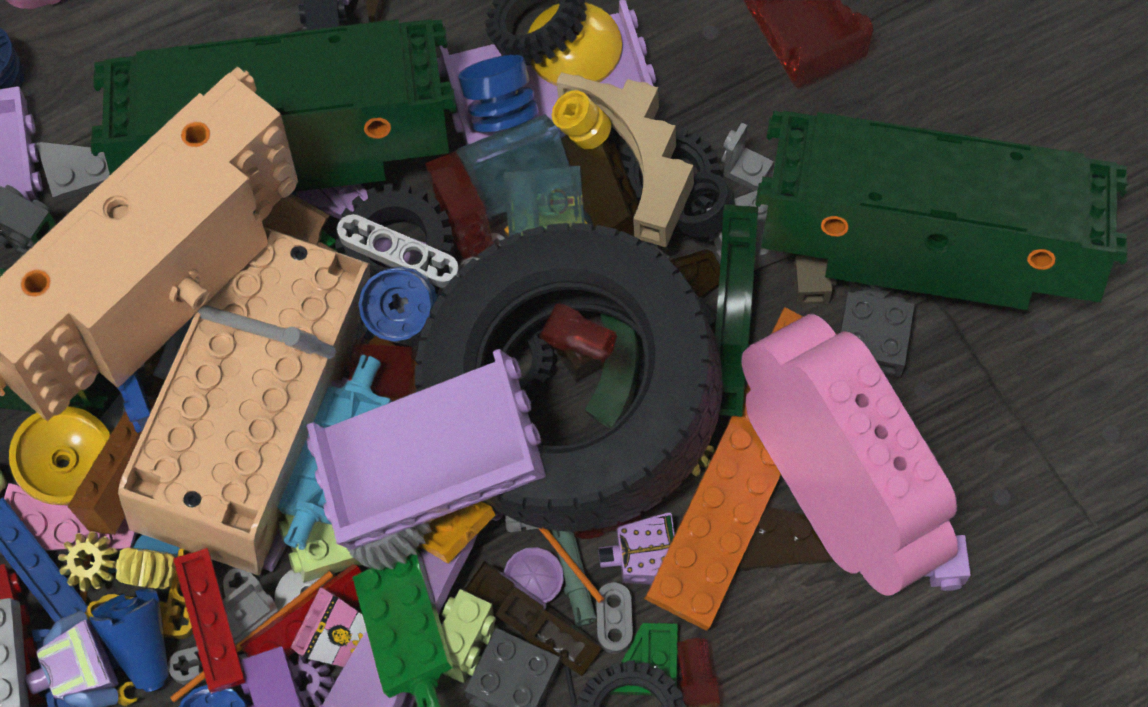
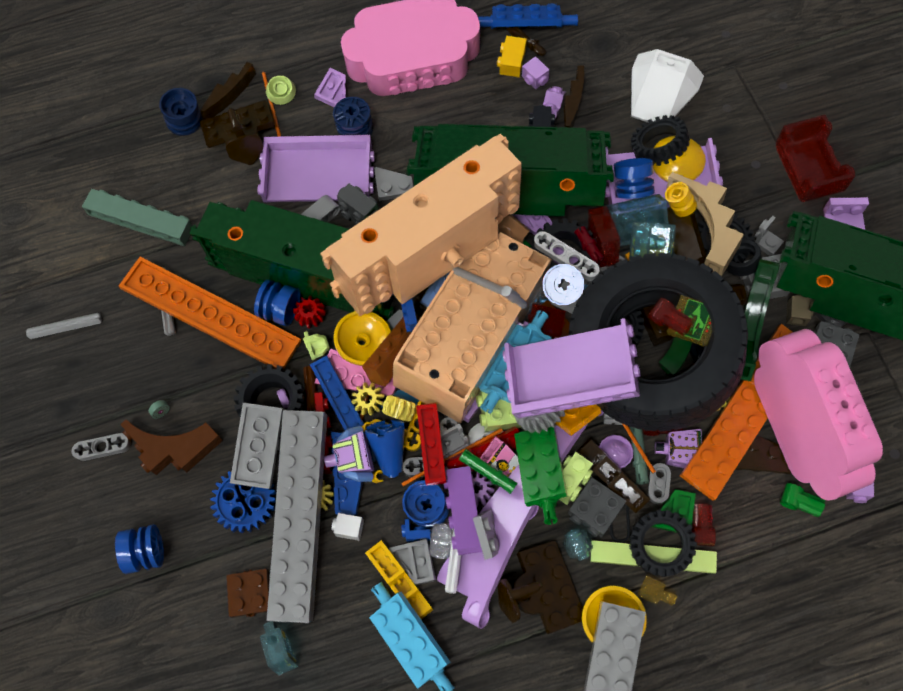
camera: 15 degrees right, 0 degrees up
none -> green pin [459,449,518,494]
none -> dark red pin [574,226,604,263]
none -> tile [667,295,712,346]
none -> green piece [780,483,825,517]
none -> lavender bracket [823,197,869,229]

